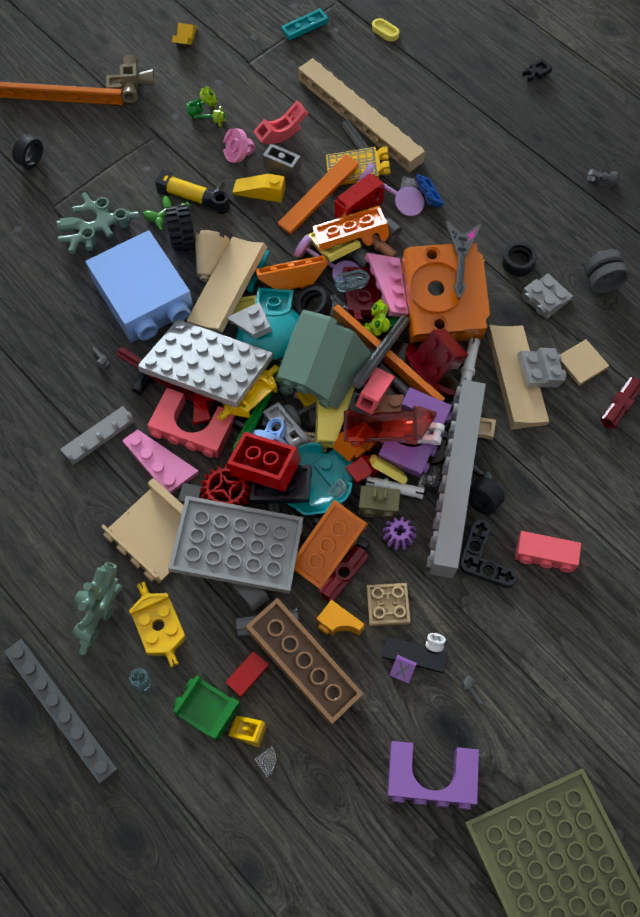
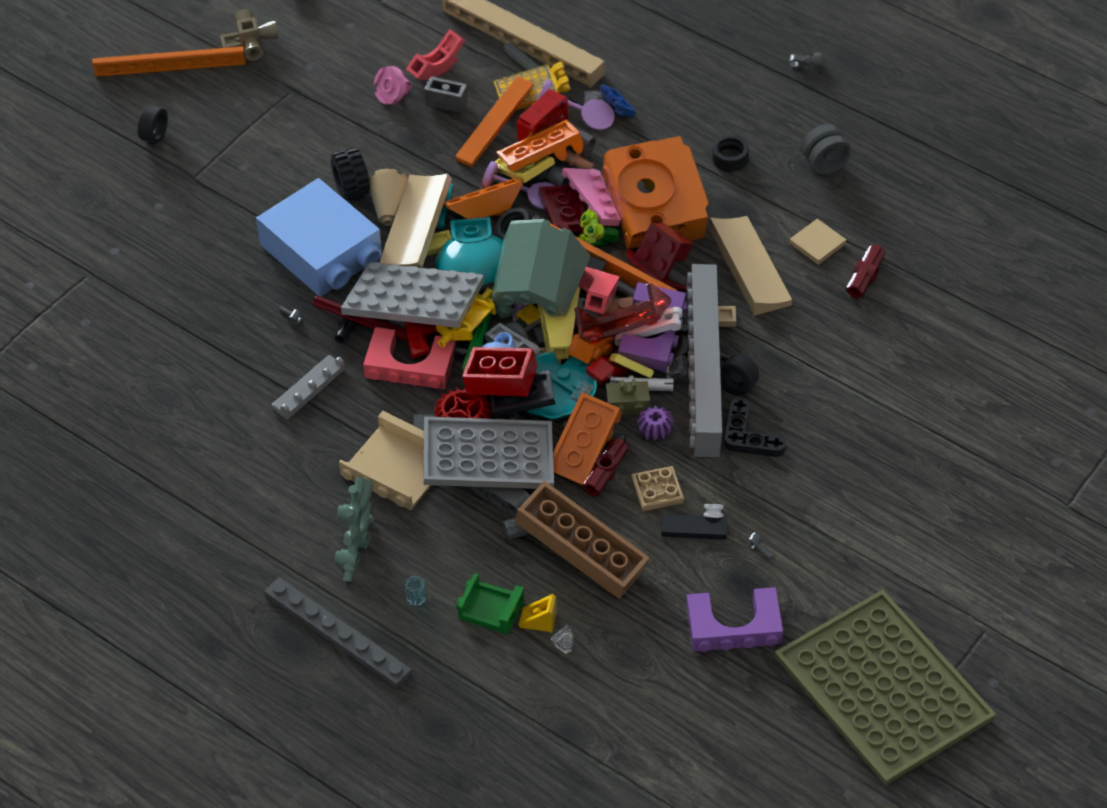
camera: 10 degrees left, 15 degrees down
sand green plant [57,192,139,254] -> none
bright pink wing [122,429,199,494] -> none
yellow plate [129,582,186,667] -> none
bright green piece [143,196,190,231] -> none
piece [155,170,230,214] -> none
plant [186,86,226,127] -> none
red tile [225,651,269,697] -> none
light grey wing [228,302,272,339] -> none
yellow slope [232,174,285,203] -> none
light orange arch [316,600,364,636] -> none
clear light blue plate [334,269,369,292] -> none
dark grey axle [352,316,410,389] -> none
medium lavender tile [390,655,417,684] -> none
dark grey piece [445,221,481,300] -> none
white pin [459,338,480,386] -> none
coral brick [515,531,581,573] -> none
light grey plate [517,348,566,388] -> none
light grey plate [522,274,573,319] -> none

